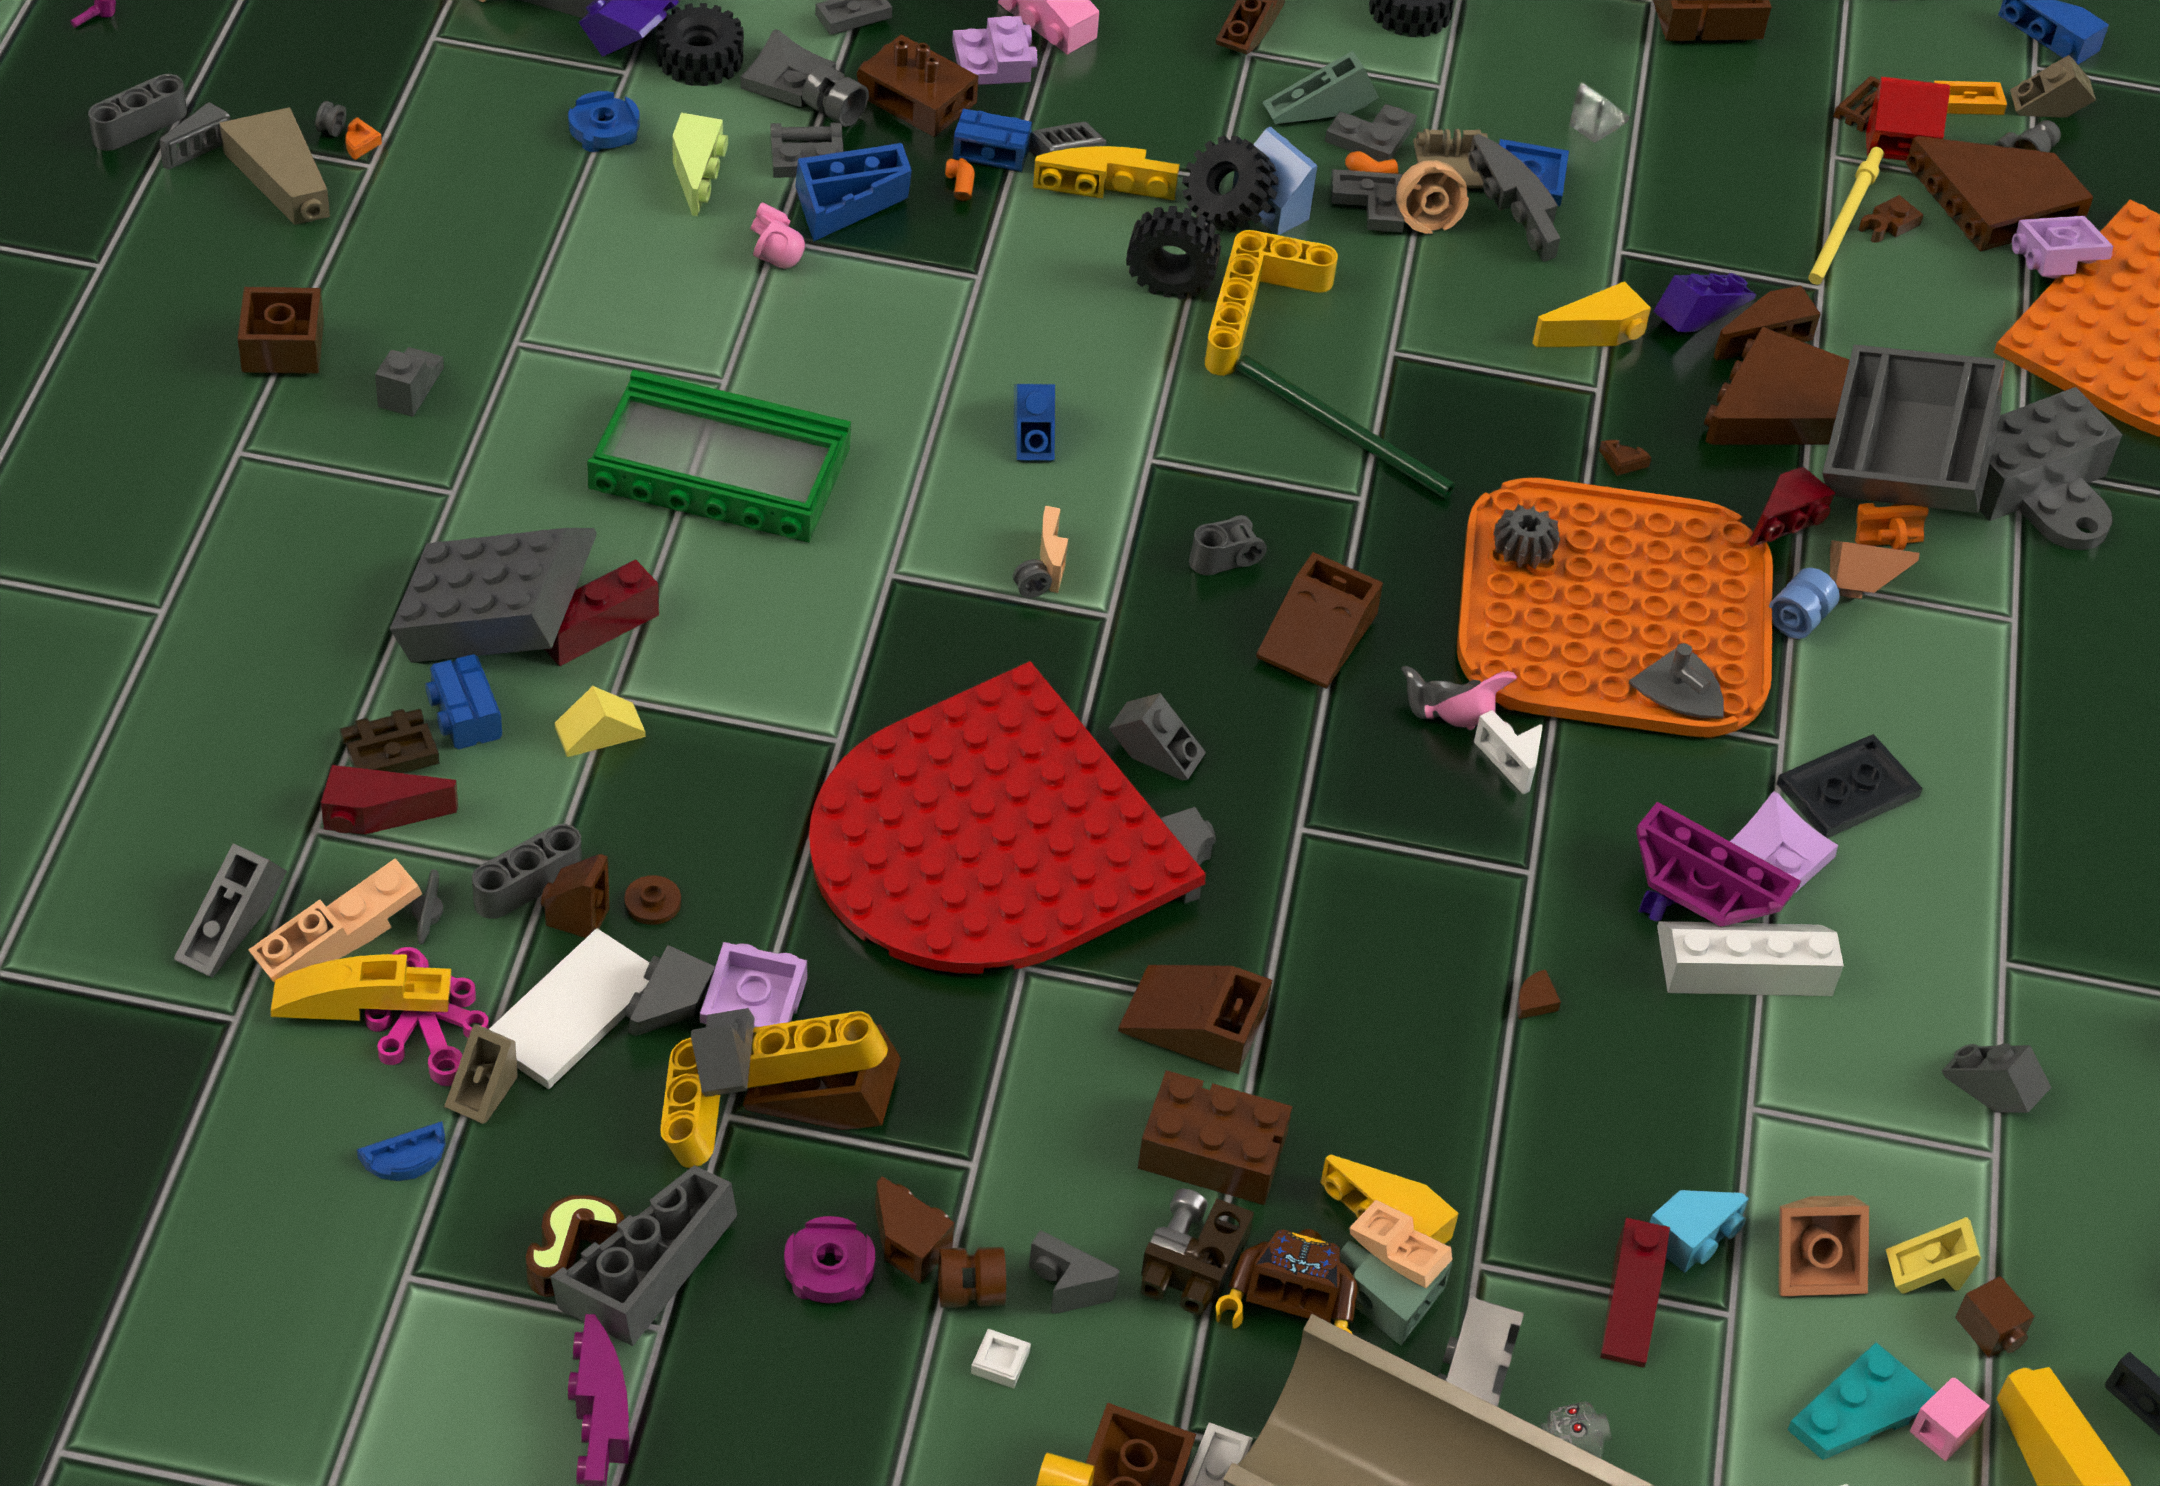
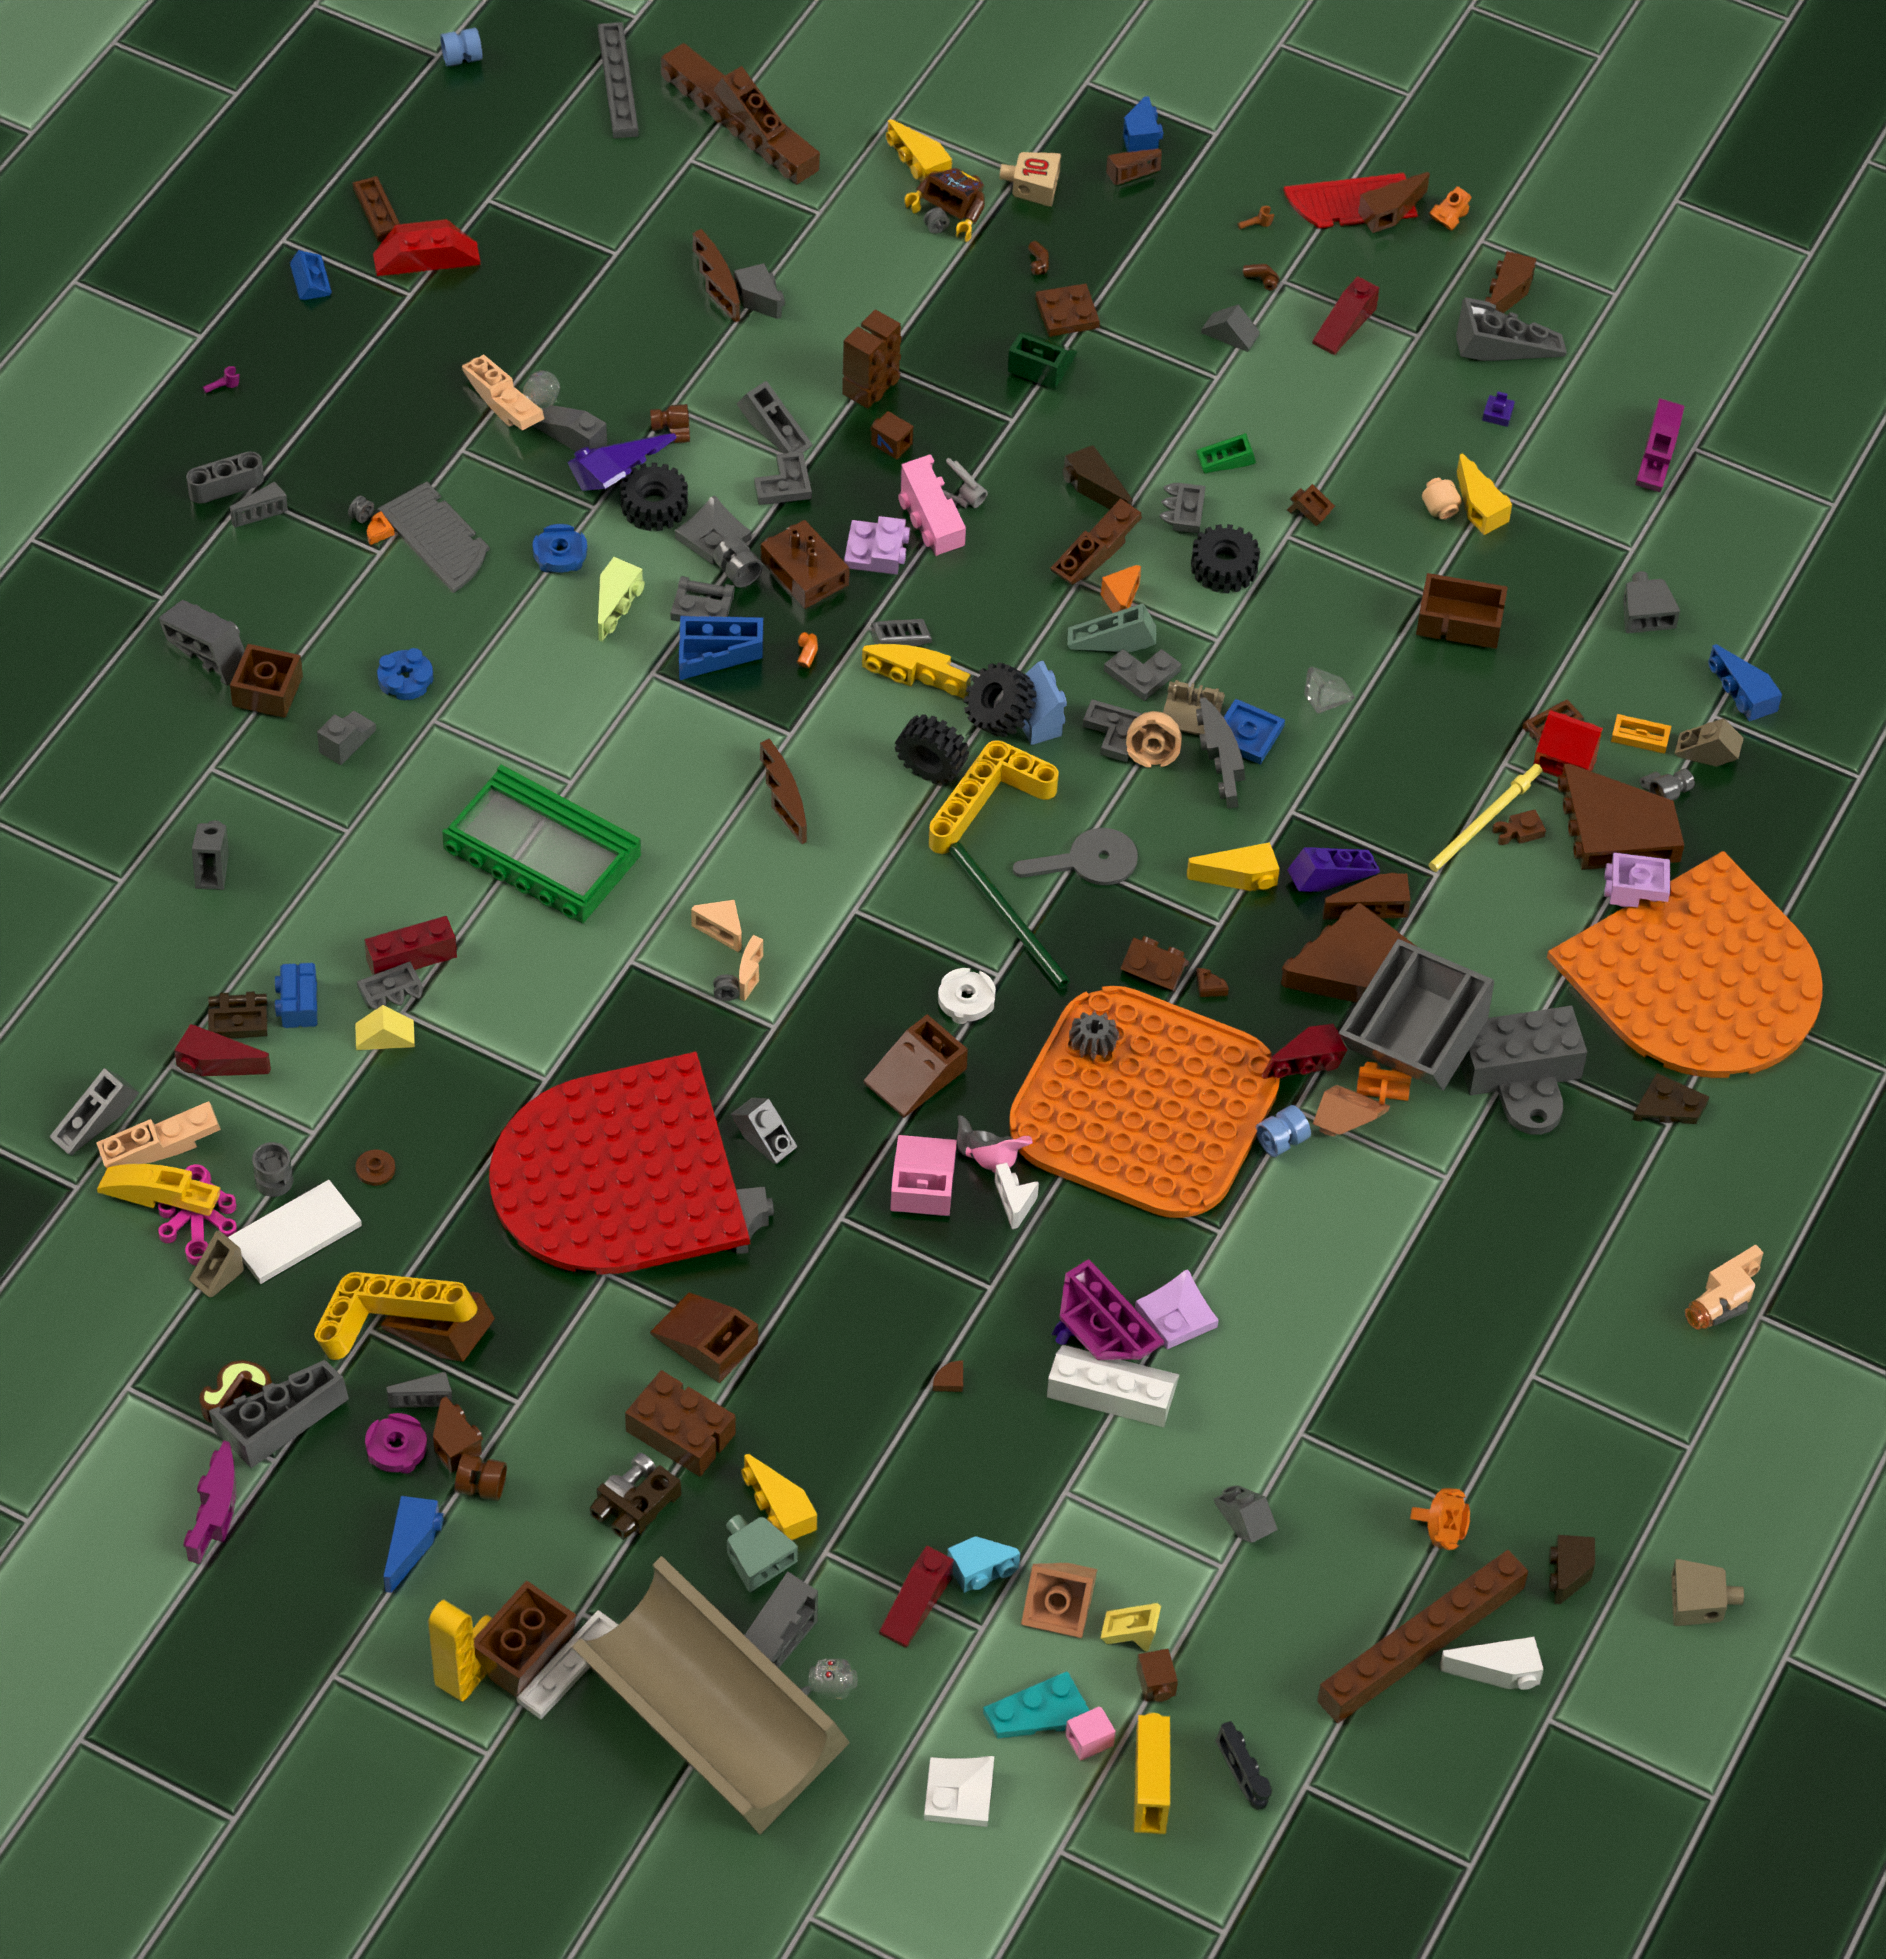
camera: 20 degrees right, 5 degrees up
dark tan slope [220,107,330,225] -> none
blue tile [357,1121,446,1181] -> none
dark grey slope [390,528,597,662] -> none
dark grey piece [412,869,443,944] -> none
dark grey beam [472,824,582,919] -> none
reddish brown slope [540,854,610,938] -> none
dark grey slope [625,945,715,1036] -> none
dark grey slope [691,1008,755,1097] -> none
lavender plate [700,942,807,1027] -> none
bright pink piece [750,202,805,269] -> none
blue brick [953,108,1032,172] -> none
white tile [971,1329,1031,1389] -> none
blue slope [1014,384,1055,460] -> none
dark grey slope [1029,1230,1120,1313] -> none
dark grey piece [1189,515,1267,575] -> none
reddish brown torso [1216,1229,1358,1334] -> none
orange arm [1345,151,1398,174] -> none
light nougat slope [1349,1200,1452,1288] -> none
dark grey shield [1629,643,1724,719] -> none
black tile [1776,734,1923,838] -> none
none -> dark grey wedge [158,599,245,686]
none -> dark grey torso [192,820,229,890]
none -> dark grey wheel [252,1142,294,1197]
none -> dark grey plate [357,962,423,1010]
none -> blue plate [377,648,433,700]
none -> dark grey piece [378,482,490,593]
none -> blue slope [384,1496,444,1593]
none -> dark grey slope [386,1372,453,1408]
none -> light nougat slope [691,900,742,952]
none -> reddish brown slope [760,738,807,844]
none -> bright pink slope [891,1135,957,1216]
none -> white plate [938,968,996,1024]
none -> dark grey piece [1013,828,1138,885]
none -> orange slope [1101,565,1141,613]
none -> reddish brown bracket [1120,936,1189,991]

